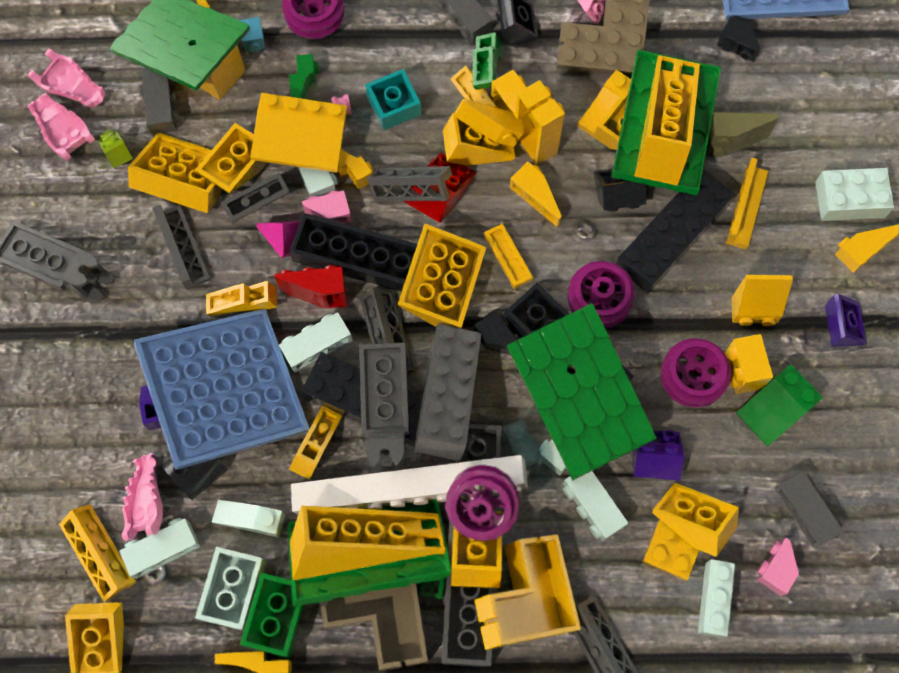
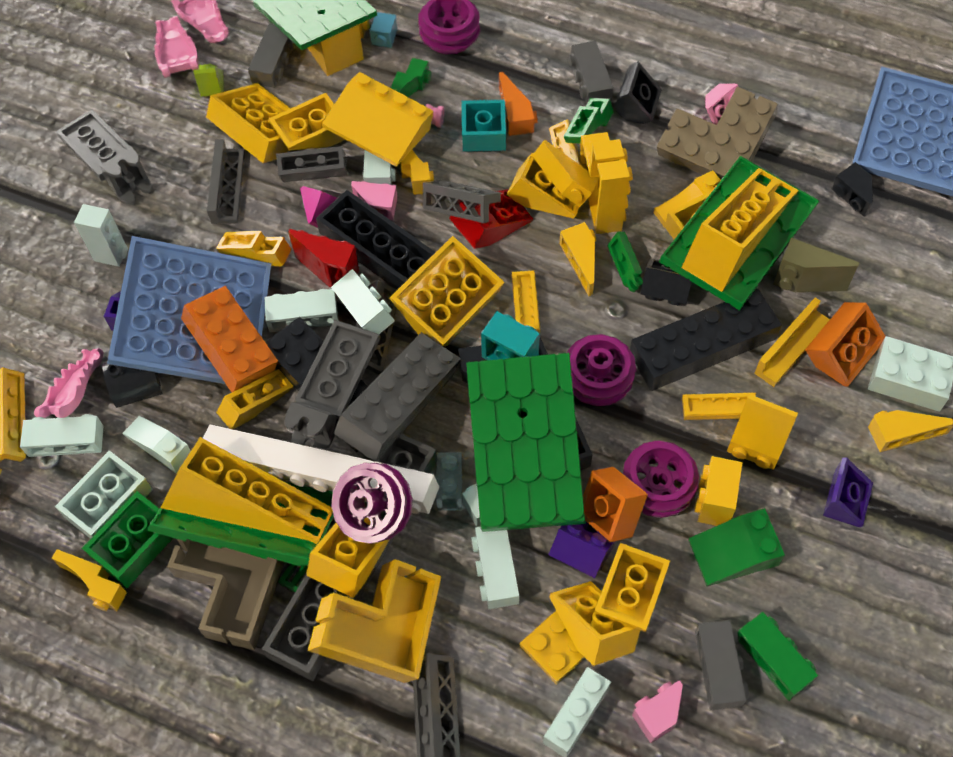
camera: 25 degrees right, 10 degrees down
none -> light aqua brick [74,204,128,267]
none -> orange brick [181,286,278,392]
none -> light aqua brick [331,269,395,334]
none -> teal brick [481,311,540,360]
none -> orange slope [499,72,538,136]
none -> orange brick [583,467,648,542]
none -> yellow slope [594,543,670,632]
none -> green hinge [607,231,643,292]
none -> yellow plate [682,393,756,420]
none -> green brick [737,612,819,701]
none -> orange slope [805,302,885,387]

